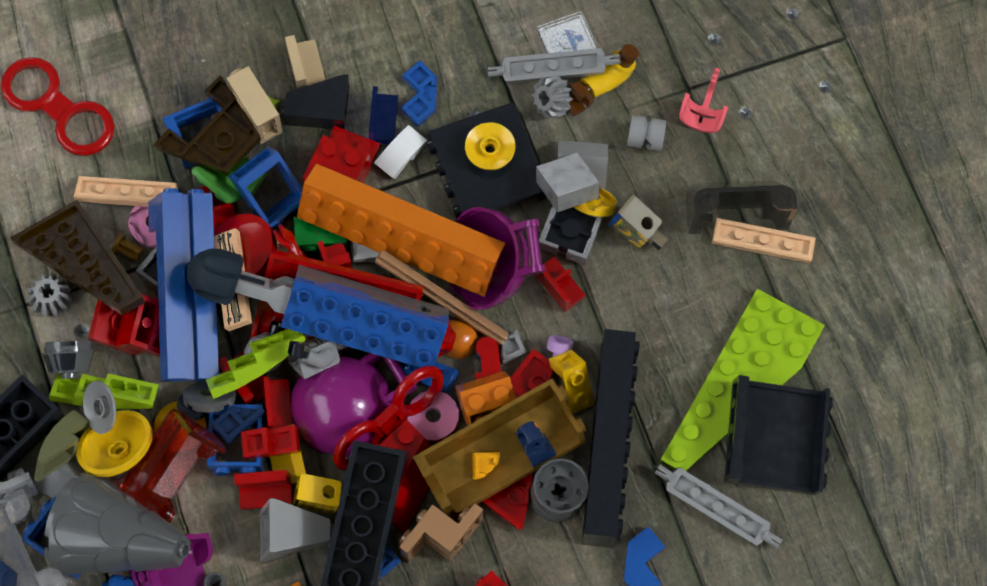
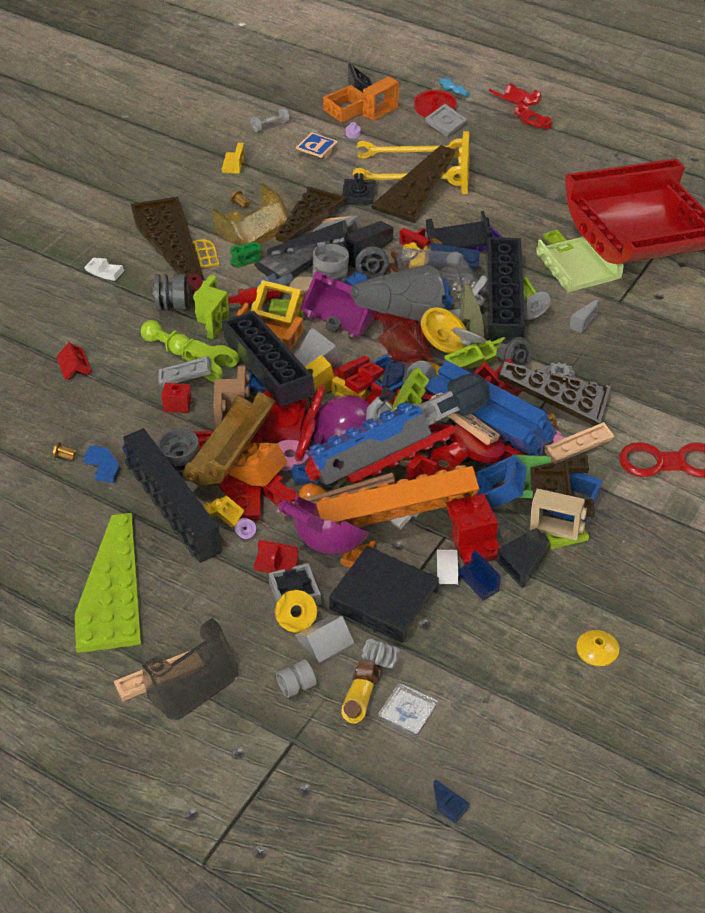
camera: 145 degrees right, 25 degrees down
tan panel [285,35,325,89] -> none
blue tile [401,60,437,127] -> none
yellow dish [465,122,515,170] -> none
light orange tile [472,451,500,480] -> none
light grey plate [488,48,621,84] -> none
light grey tile [501,330,527,364] -> none
dark blue leg [516,421,556,468] -> none
flat silver piece [536,153,599,212] -> none
dark tan torso [608,194,668,251] -> none
light grey plate [654,464,783,549] -> none
coral helmet [679,68,728,133] -> none
black panel [724,375,833,495] -> none

